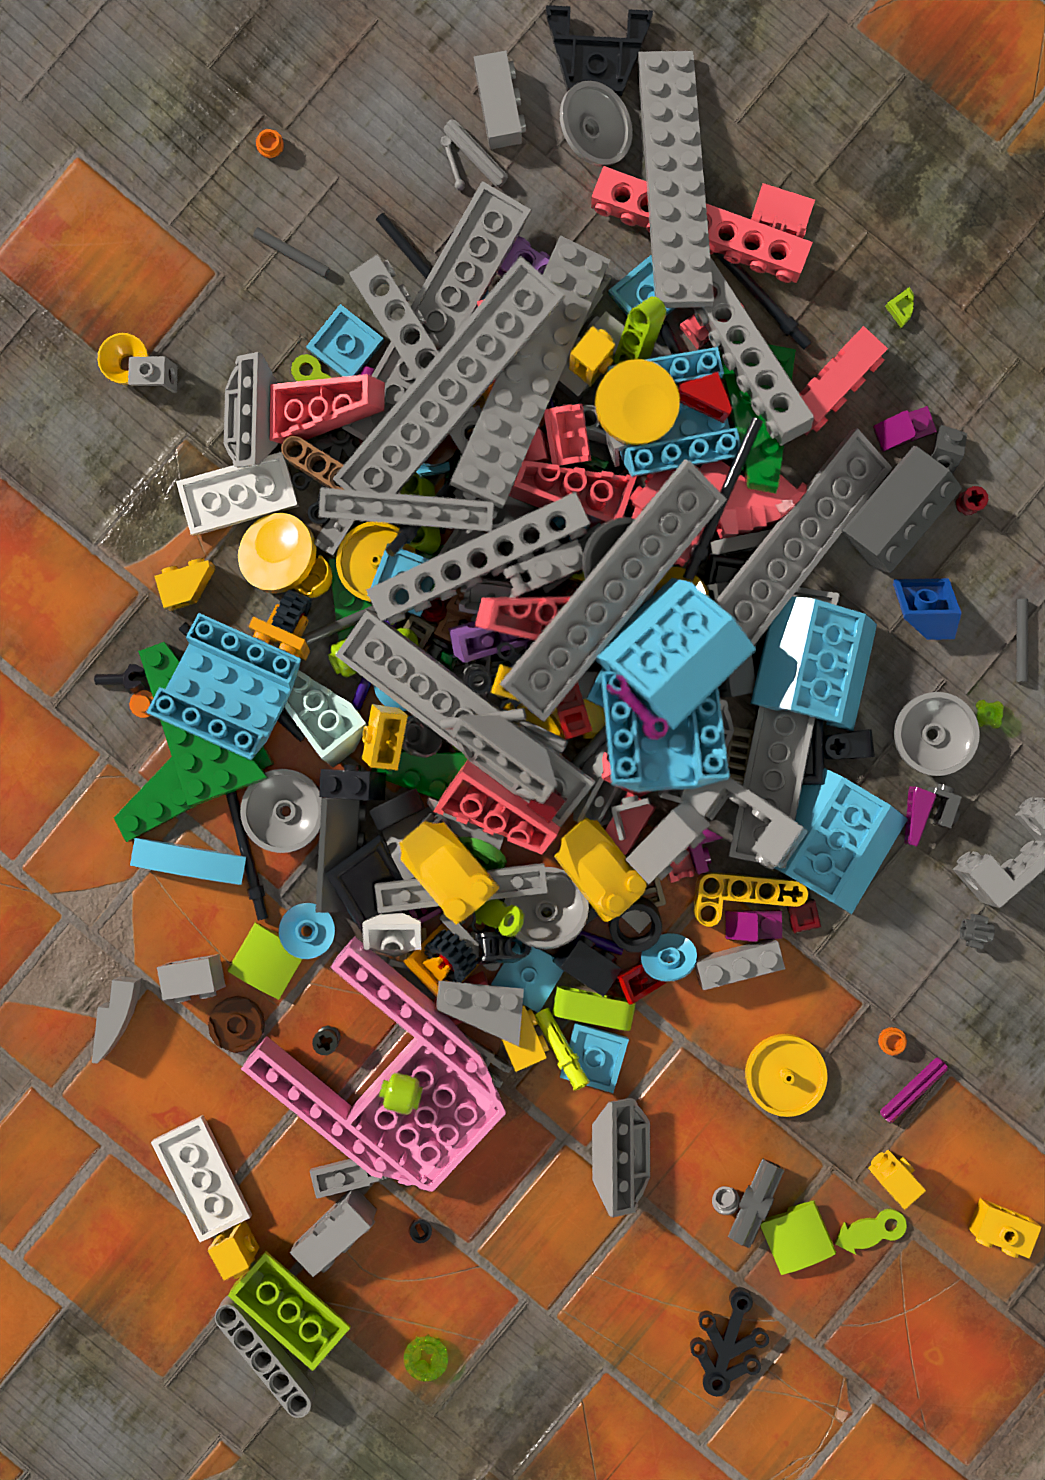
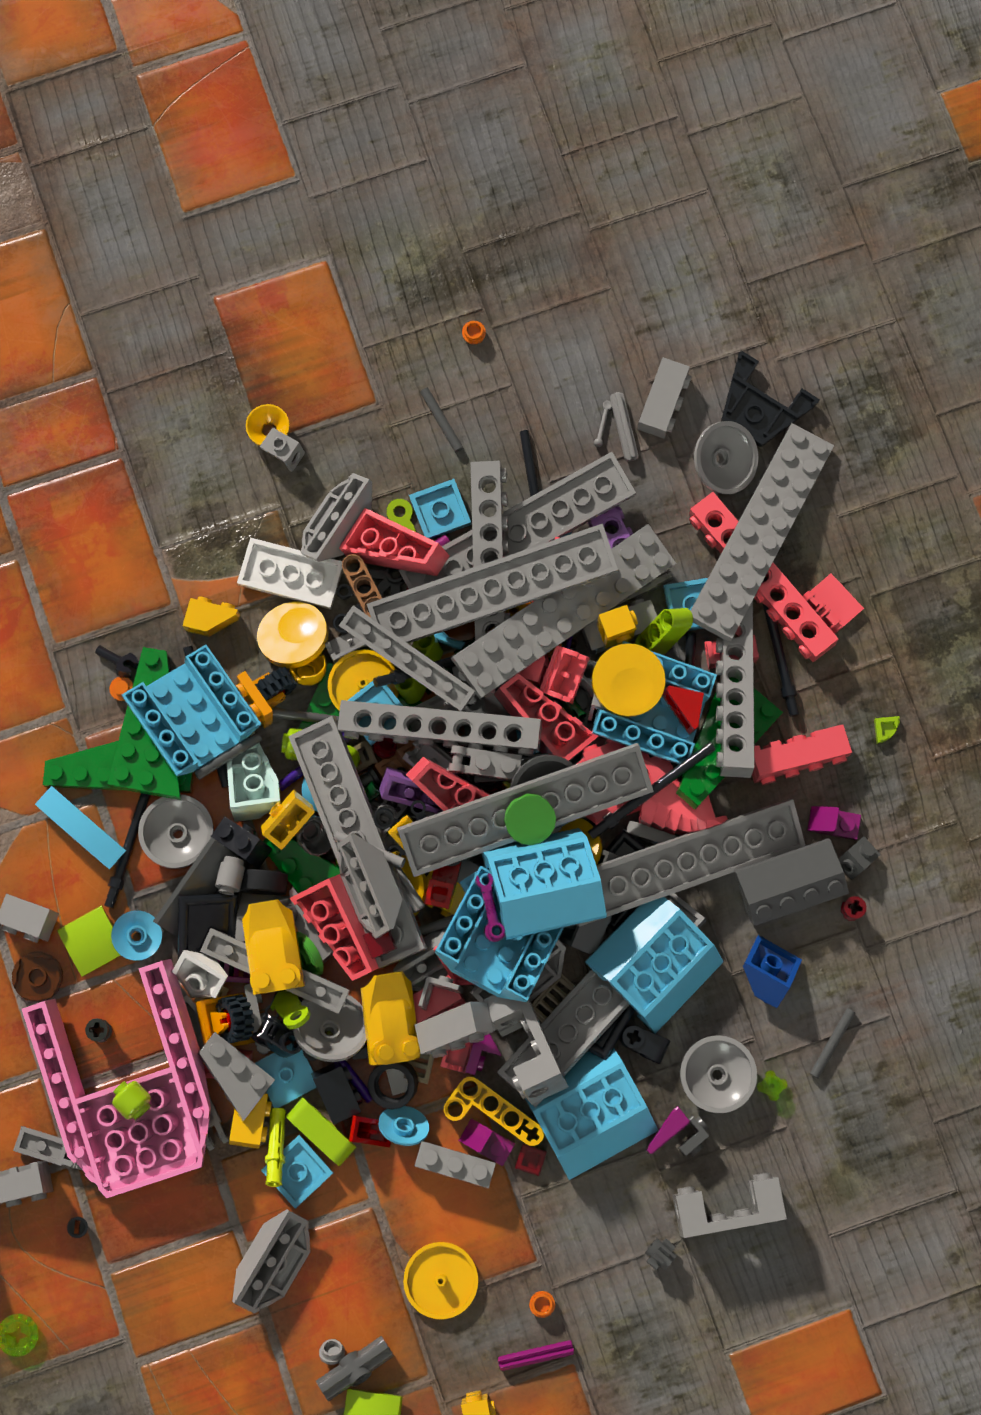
camera: 25 degrees right, 10 degrees down
none -> dark grey bar [194,732,262,780]
none -> light grey brick [215,856,245,895]
none -> bright green tile [504,793,556,845]

